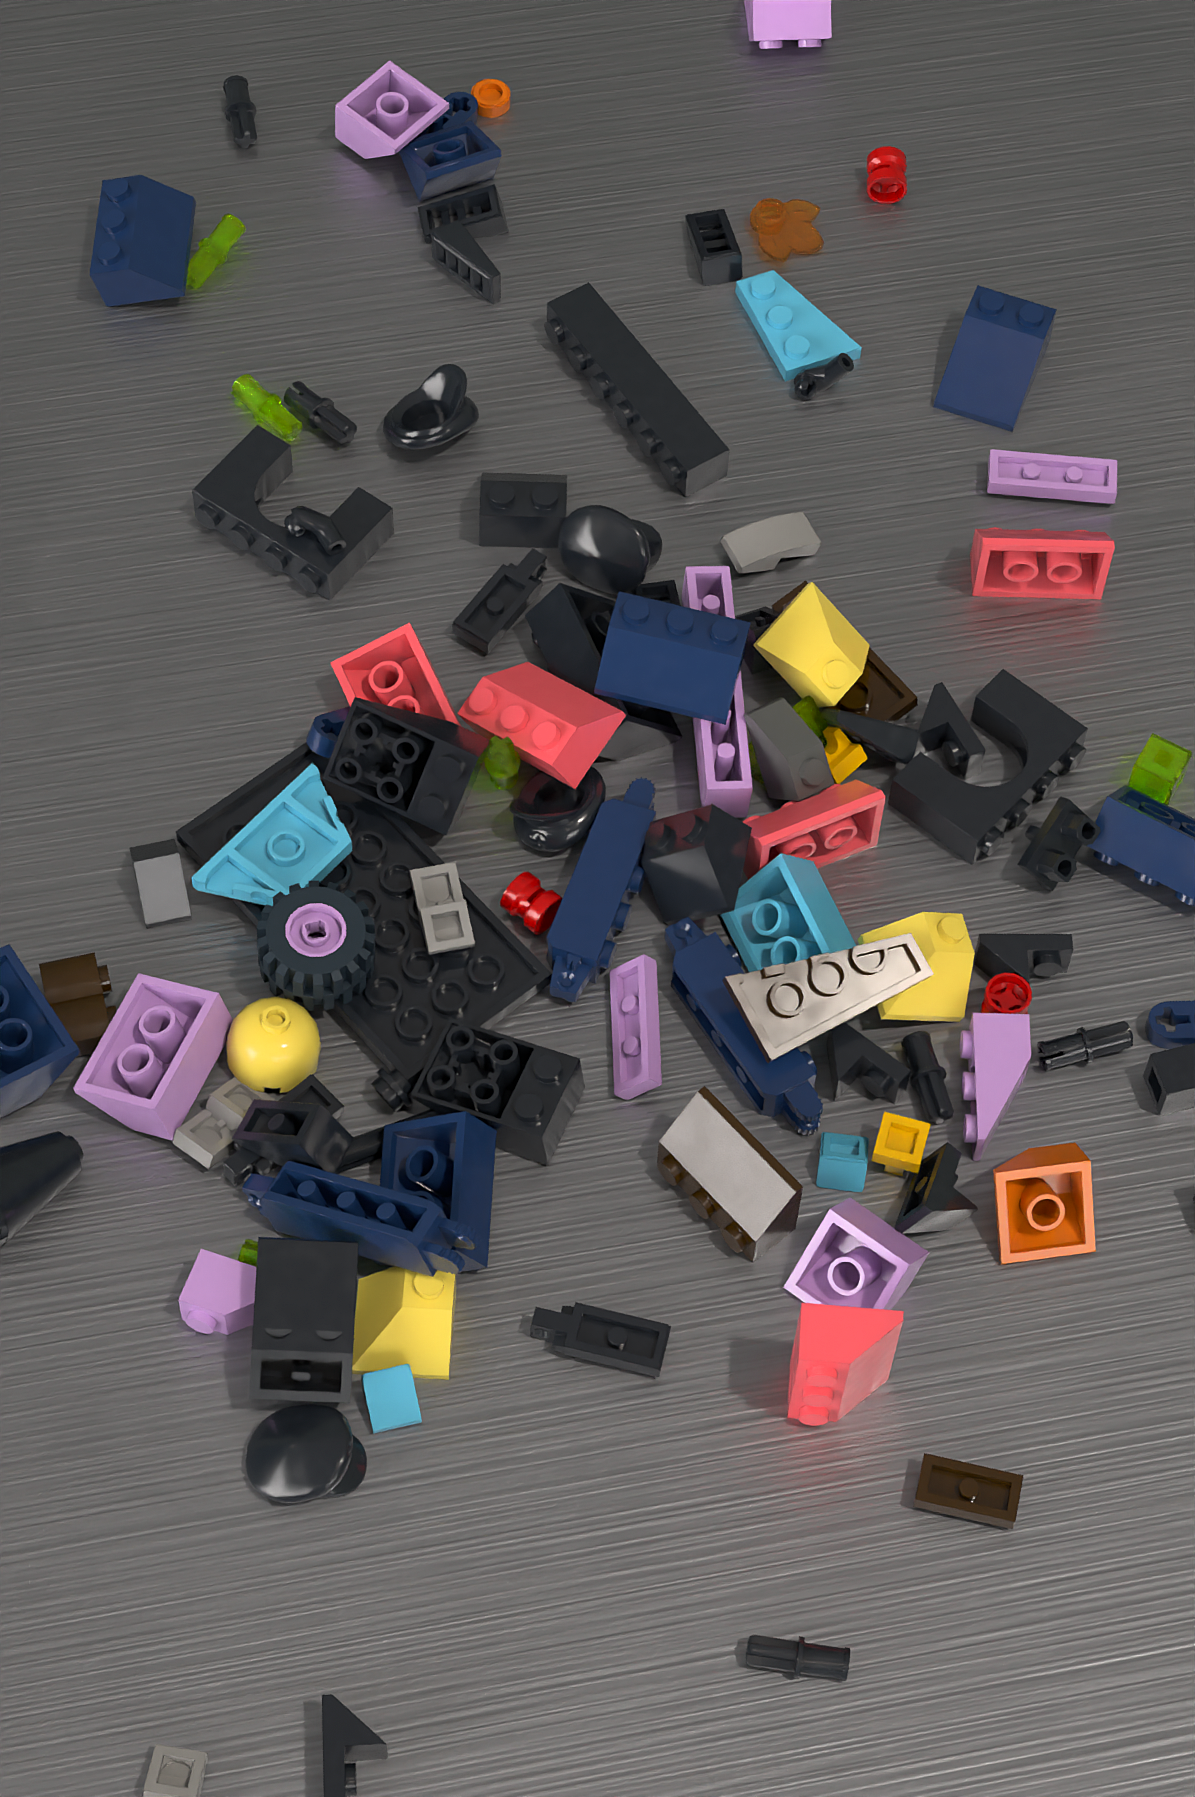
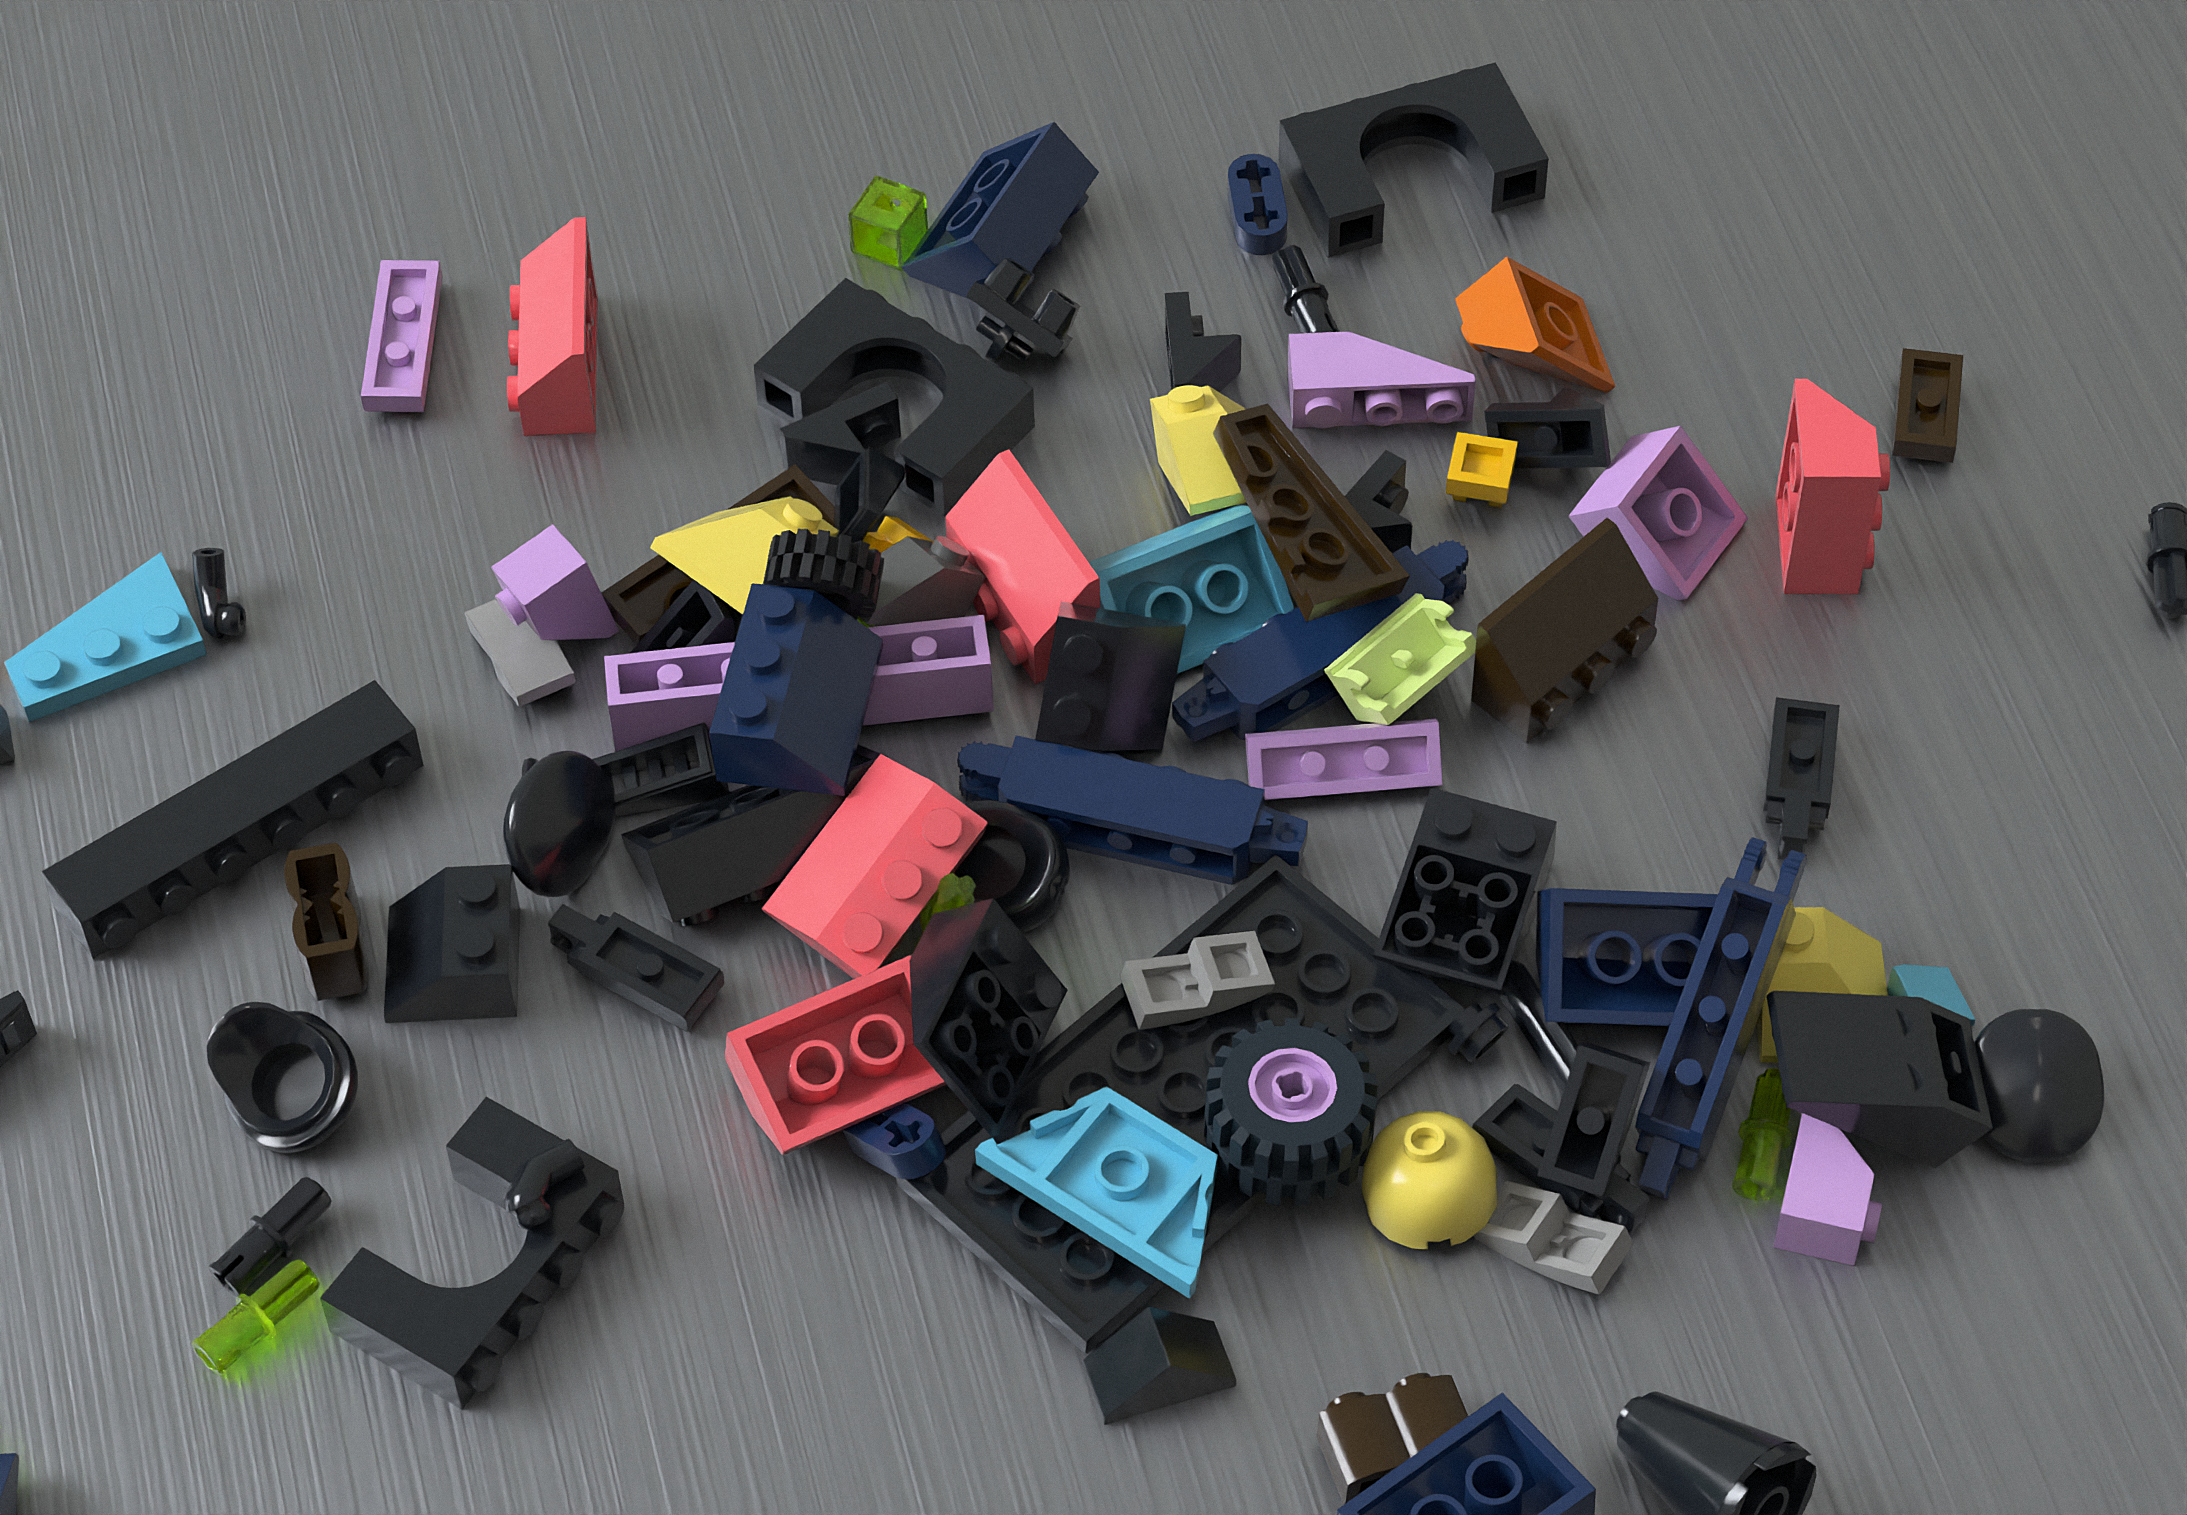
camera: 90 degrees left, 5 degrees down
lavender slope [73,973,233,1141] -> none
red wheel [500,871,563,935] -> none
medium azure slope [816,1132,869,1192] -> none
black axle [901,1031,954,1124] -> none
dark blue slope [933,285,1057,432] -> none
red wheel [980,973,1032,1014] -> none
none -> dark brown brick [284,842,369,1001]
none -> lavender slope [491,524,619,640]
none -> black tyre [763,529,884,620]
none -> yellowish green hinge [1324,593,1476,725]

